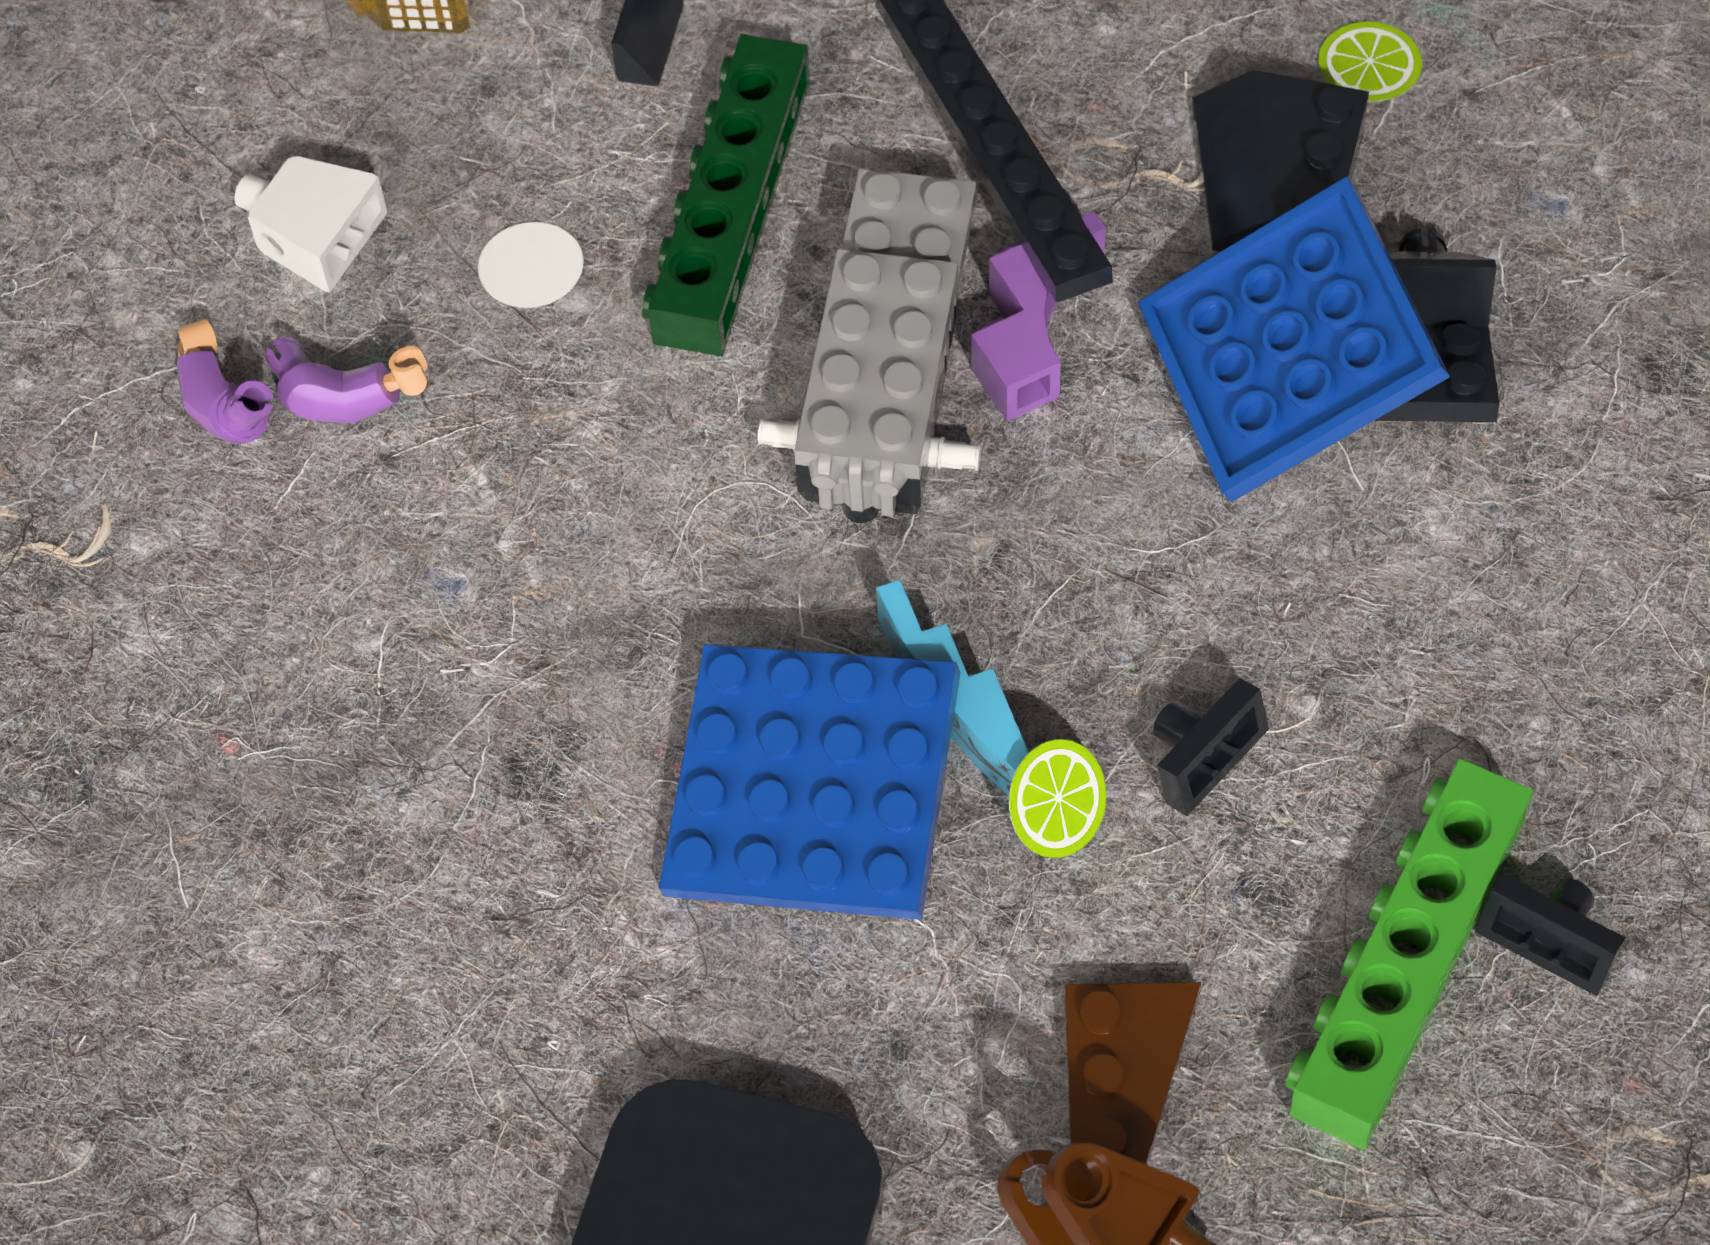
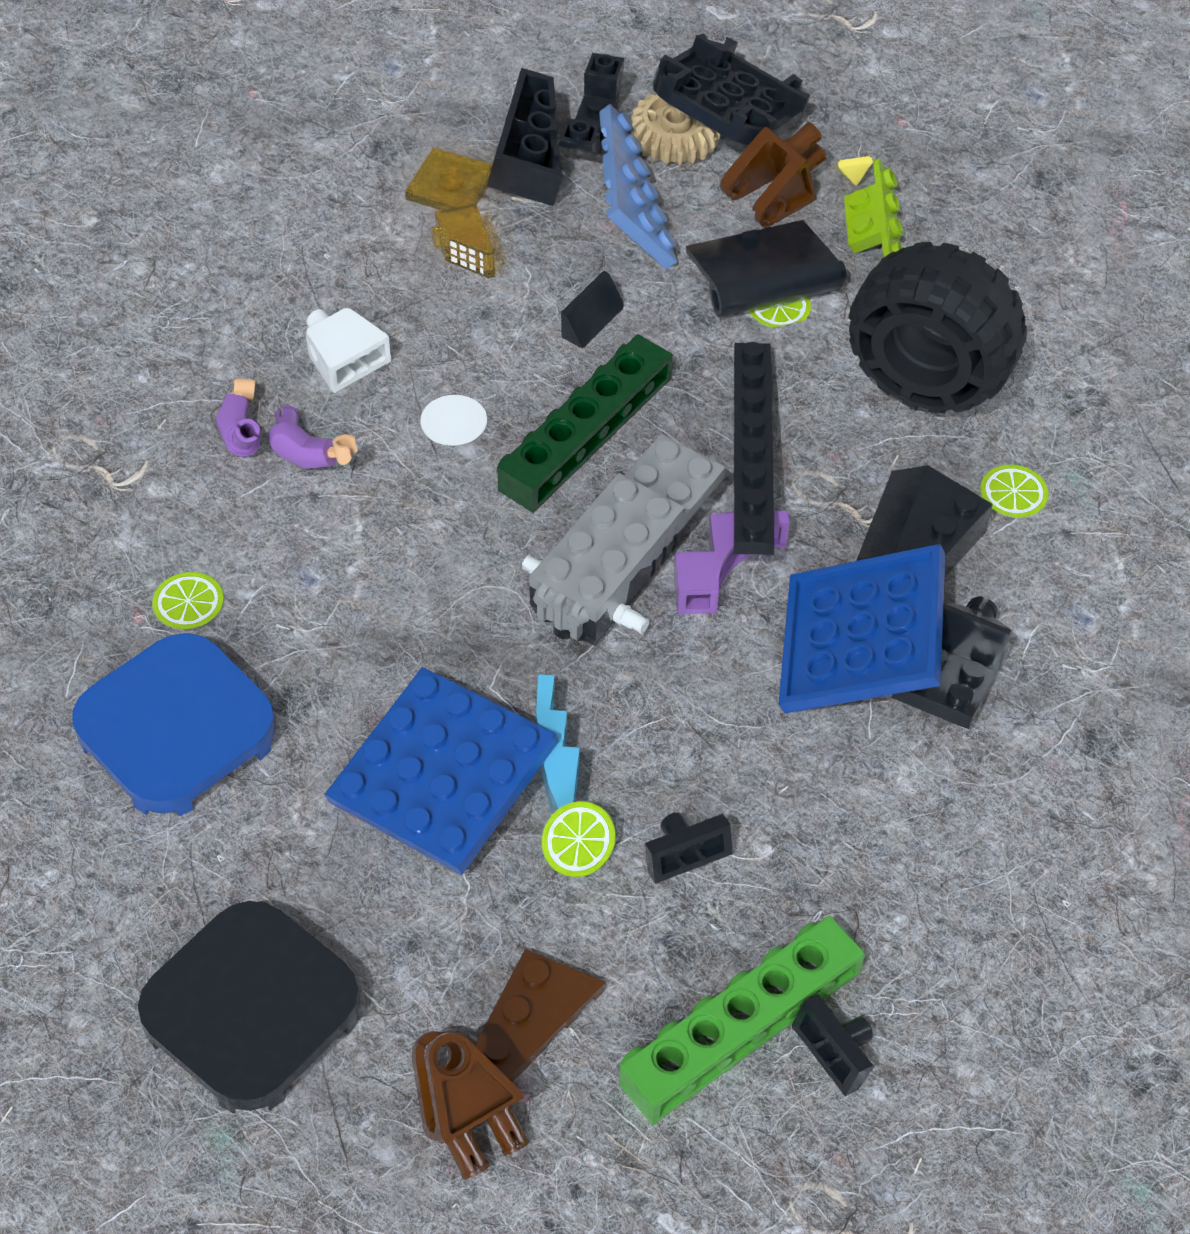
camera: 20 degrees right, 5 degrees down
none -> blue tile [72,633,275,816]
none -> lime sticker [152,572,224,629]

